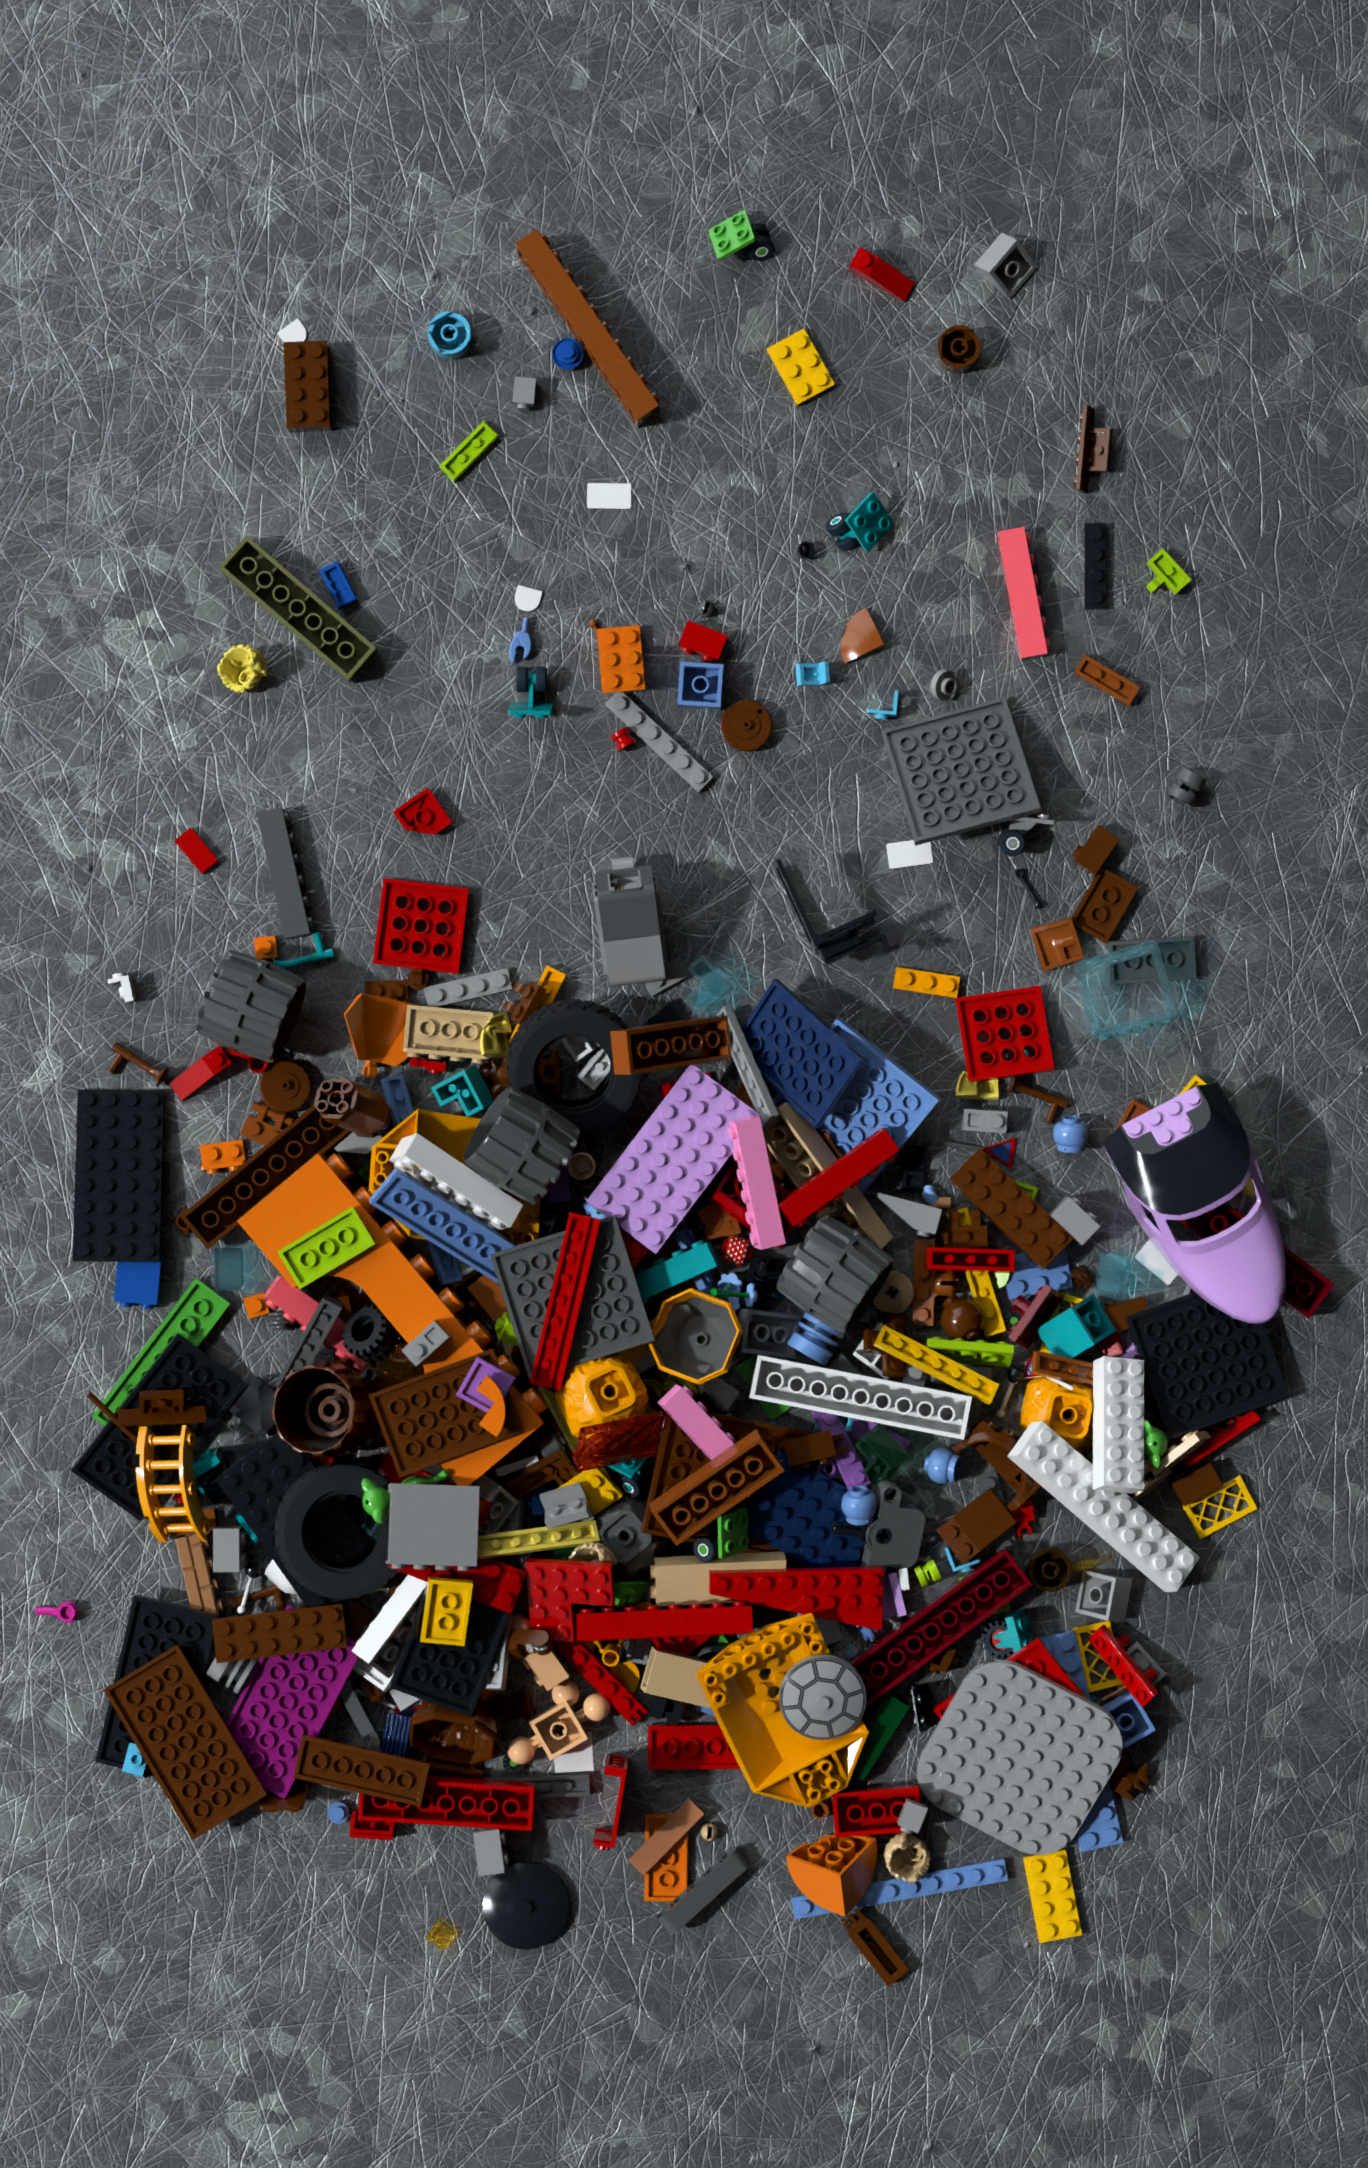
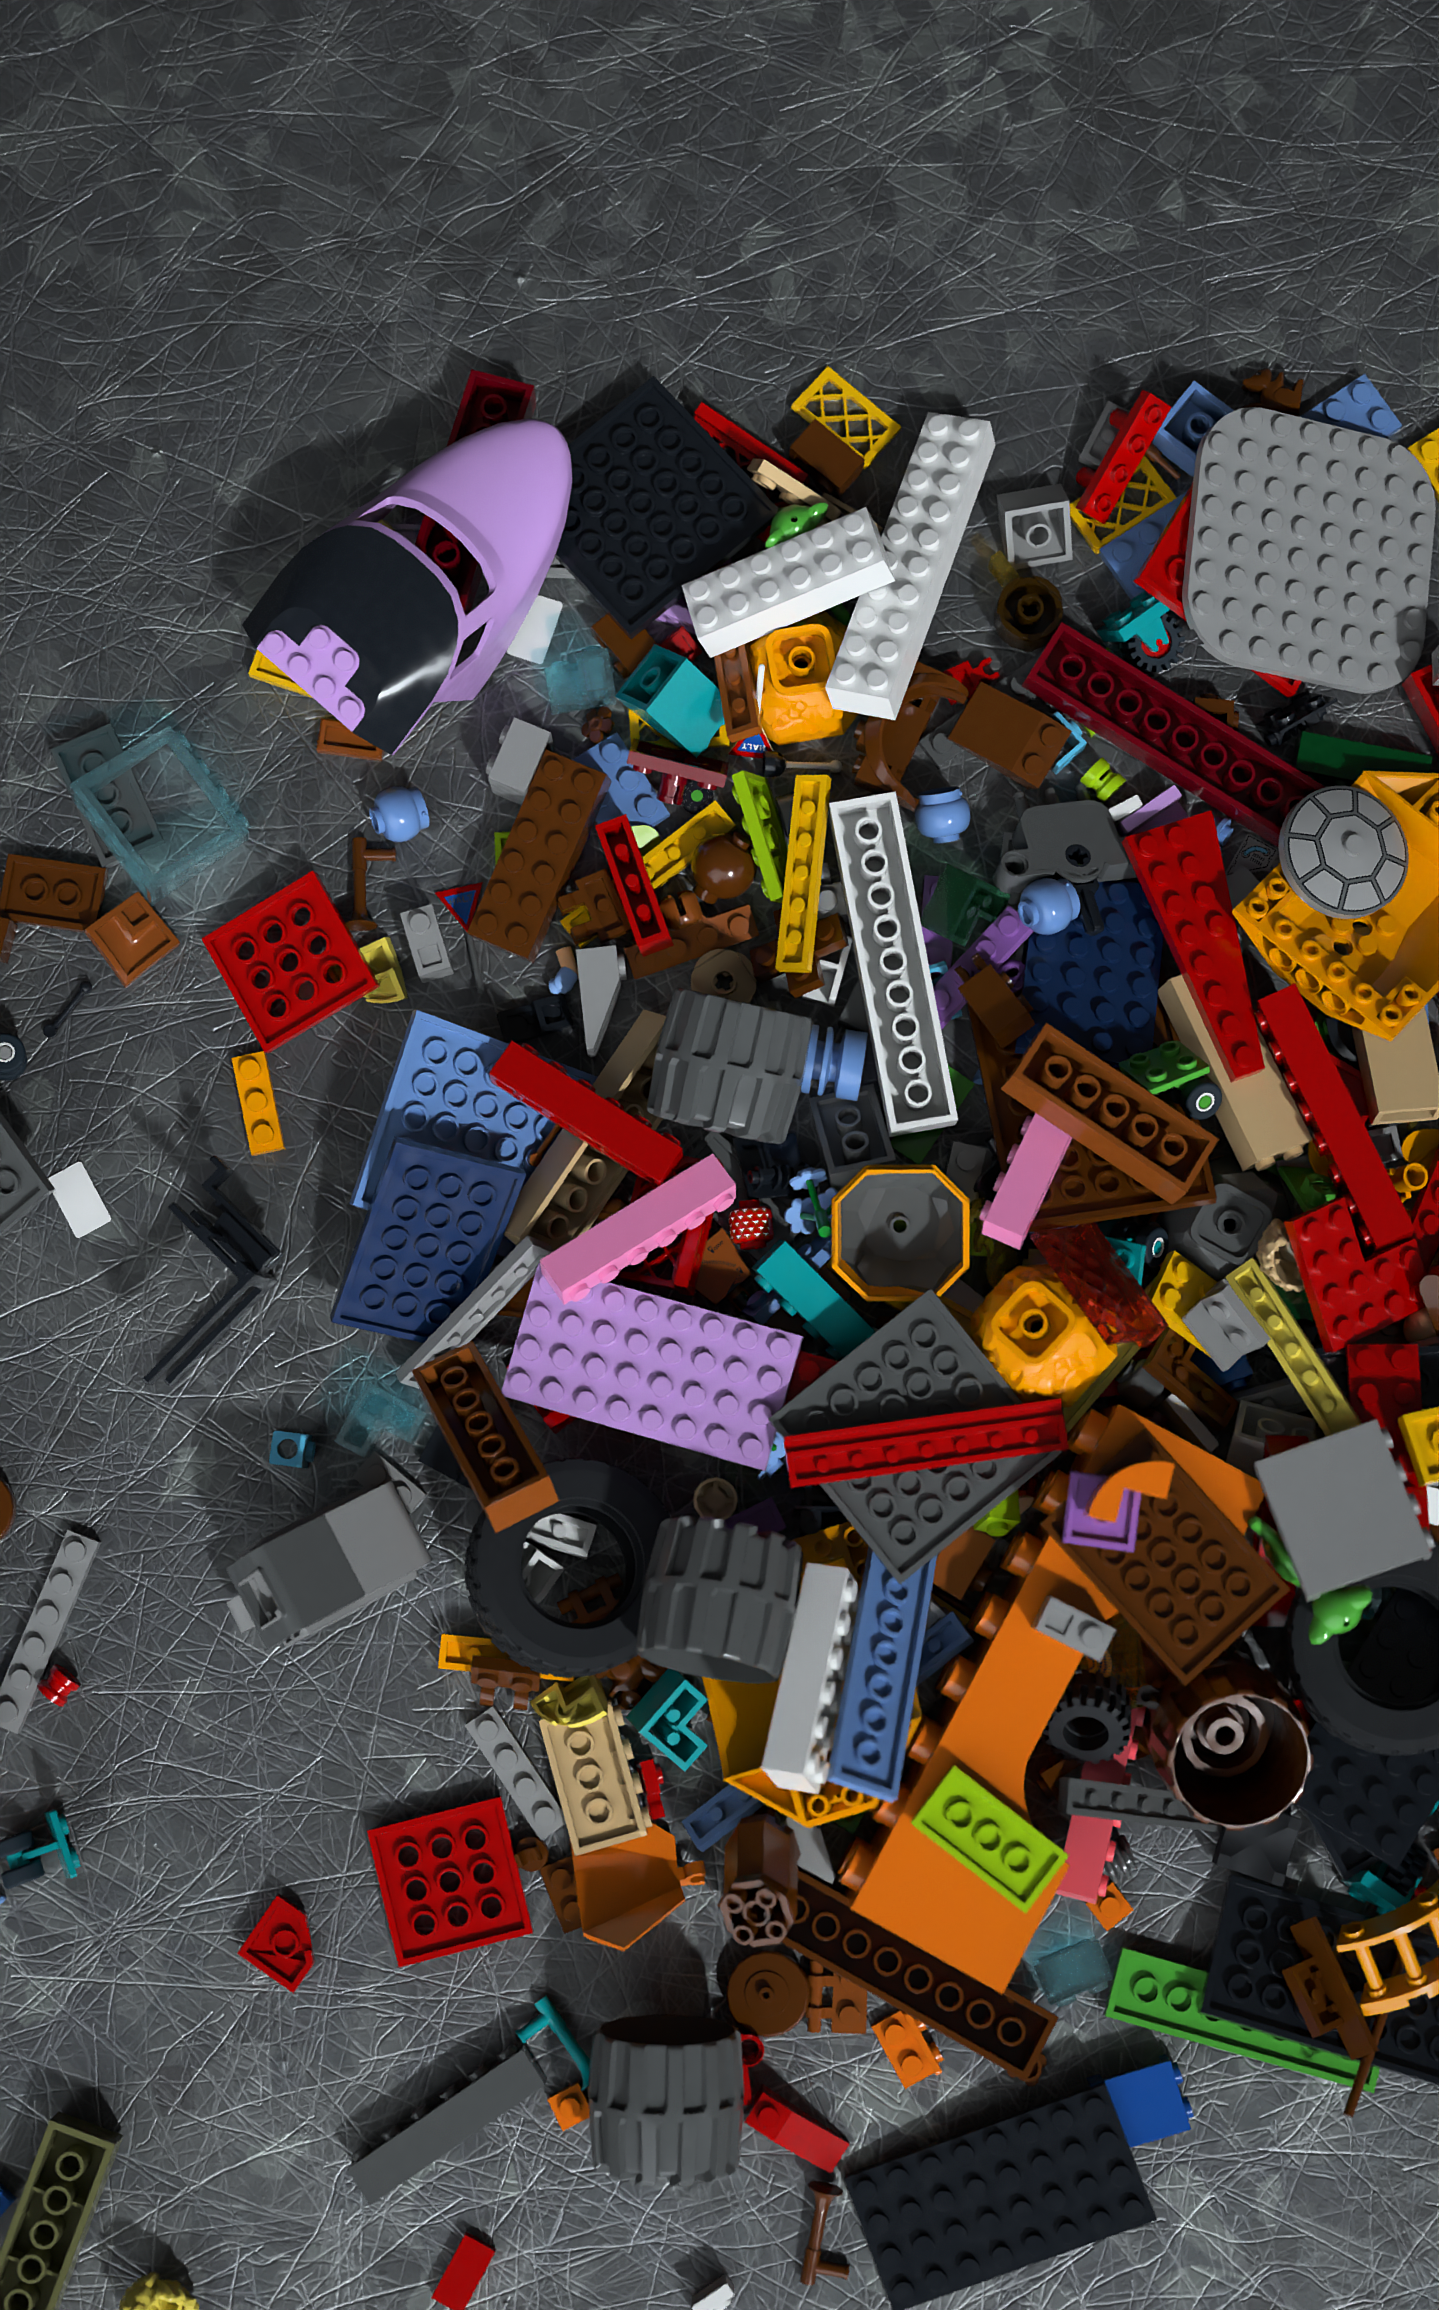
camera: 115 degrees left, 5 degrees down
none -> medium azure bracket [269,1431,316,1469]

